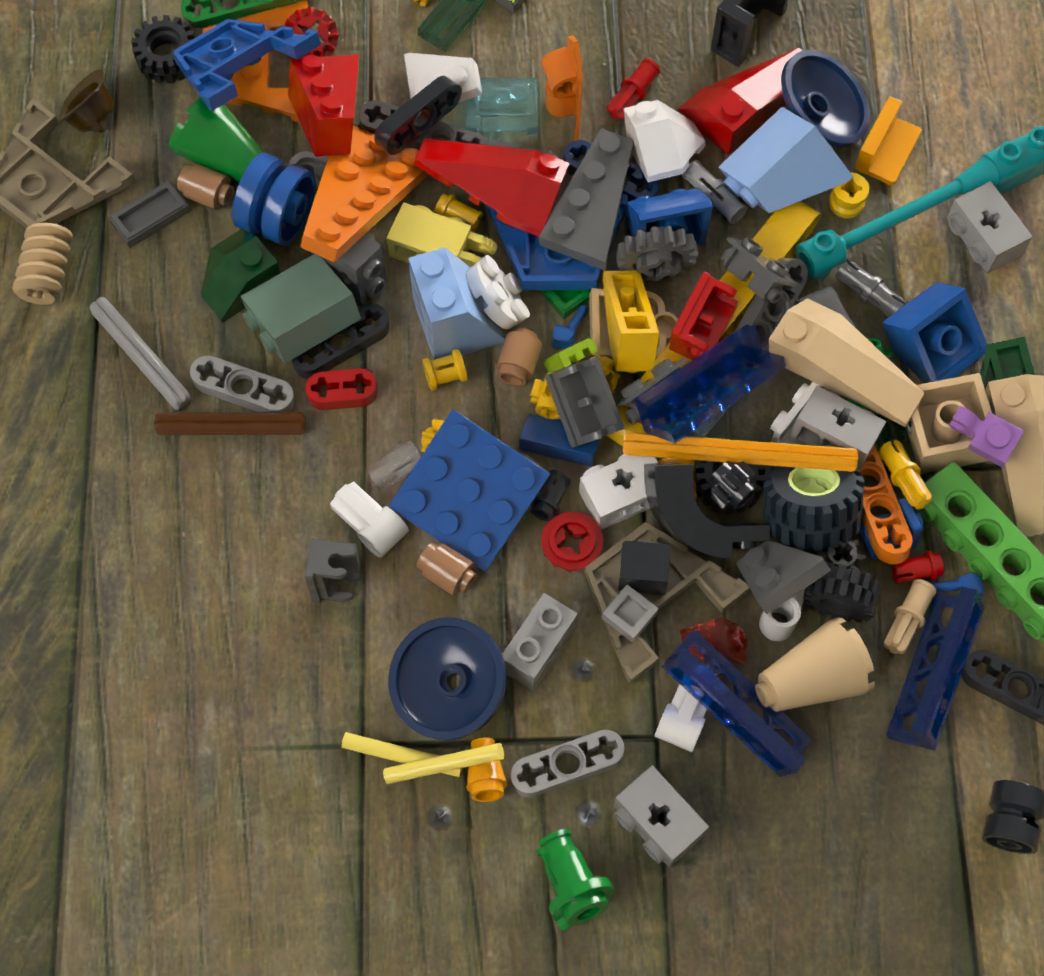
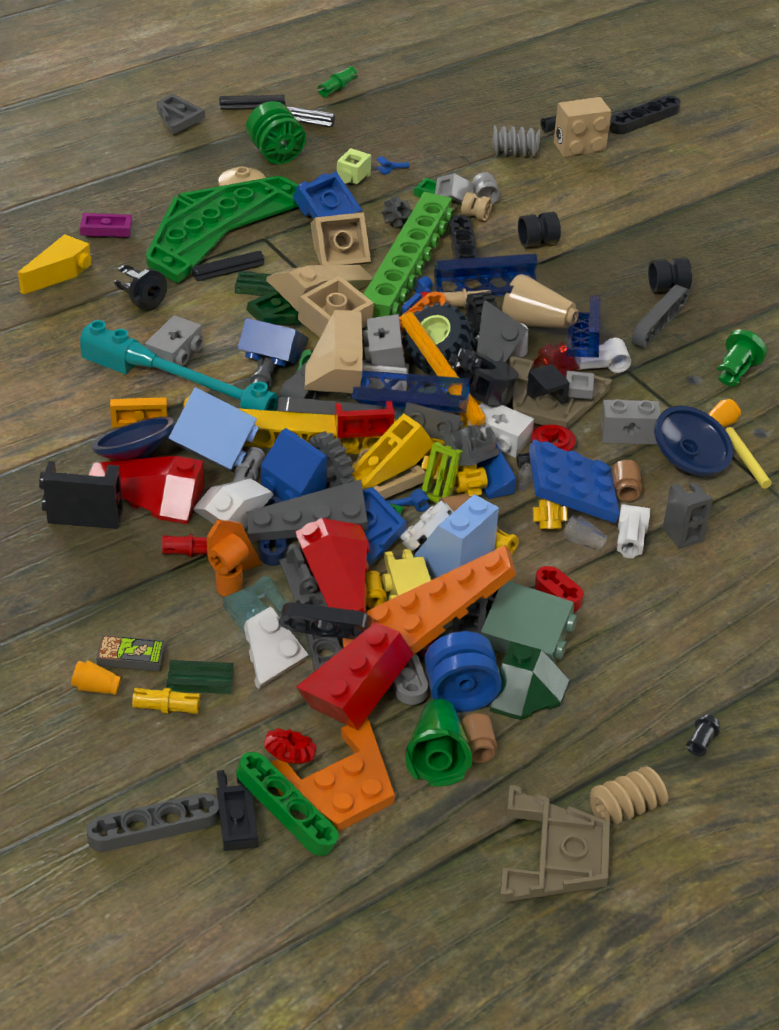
camera: 125 degrees left, 25 degrees down
dark brown piece [59,69,115,133] -> none
light grey axle [89,297,191,410] -> none
dark grey tile [108,180,191,248] -> none
black tyre [131,15,195,84] -> none
reddish brown axle [154,412,306,435] -> none
blue wing [172,19,321,111] -> none
light grey beam [190,355,295,412] -> none
light yellow bar [383,743,504,784] -> none
light grey beam [511,730,624,798] -> none
light grey brick [614,765,709,868] -> none
dark grey hinge [721,237,797,304] -> none
yellow axle [879,440,932,509] -> none
medium lavender plate [948,406,1024,468] -> none
none -> dark grey beam [632,284,689,348]
none -> black wheel [648,257,692,293]
none -> black pin [686,714,720,756]

